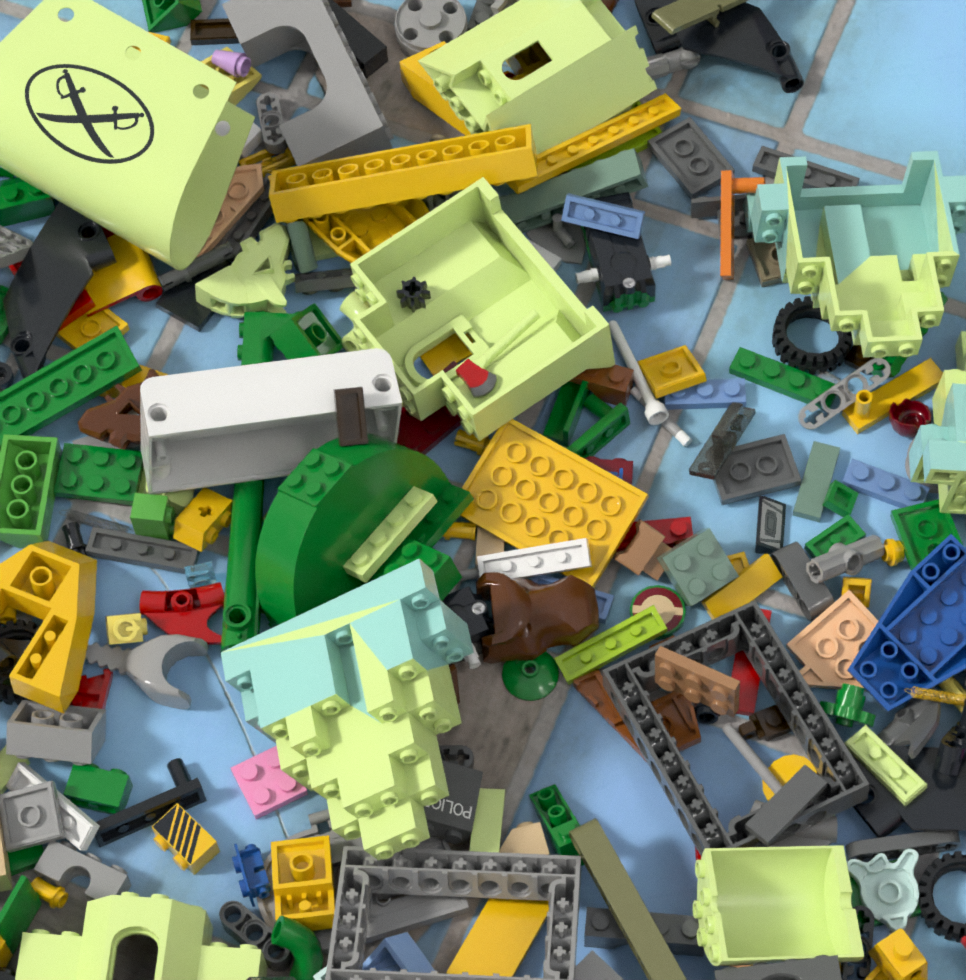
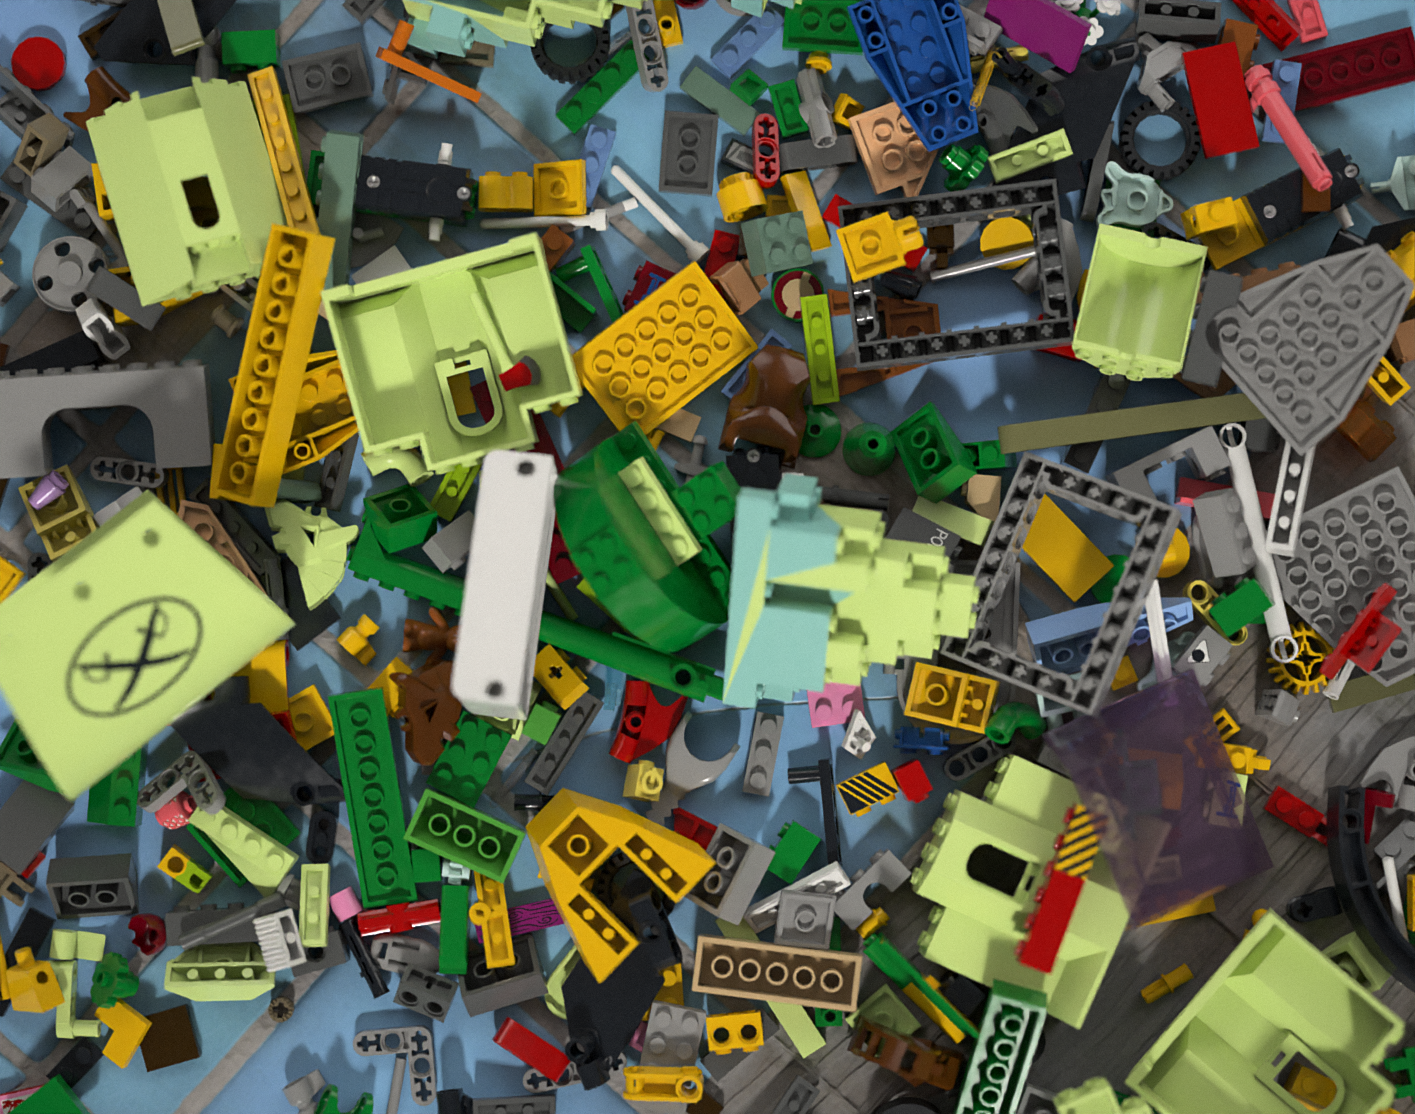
camera: 75 degrees left, 25 degrees up
dark brown tile [333,386,368,446] -> none
black gear [396,277,431,313] -> none
white plate [477,538,592,579] -> none
medium blue plate [561,193,645,239] -> none
medium nougat plate [655,646,740,718] -> none
clear smoke bracket [689,402,756,480] -> none
dark grey tile [745,765,828,847] -> none
none -> white brick [75,298,130,360]
none -> dark grey beam [85,266,166,331]
none -> green brick [221,29,281,74]
none -> yellow piece [336,614,380,666]
none -> yellow brick [478,171,533,213]
none -> white piece [611,165,710,264]
none -> yellow piece [716,172,768,223]
none -> light grey plate [742,711,784,797]
none -> red beam [752,113,780,189]
none -> dark grey pin [817,485,889,511]
none -> yellow plate [836,212,923,283]
none -> white piece [841,709,876,760]
none -> green cone [842,422,896,476]
none -> green slope [890,401,977,504]
none -> red brick [890,758,933,804]

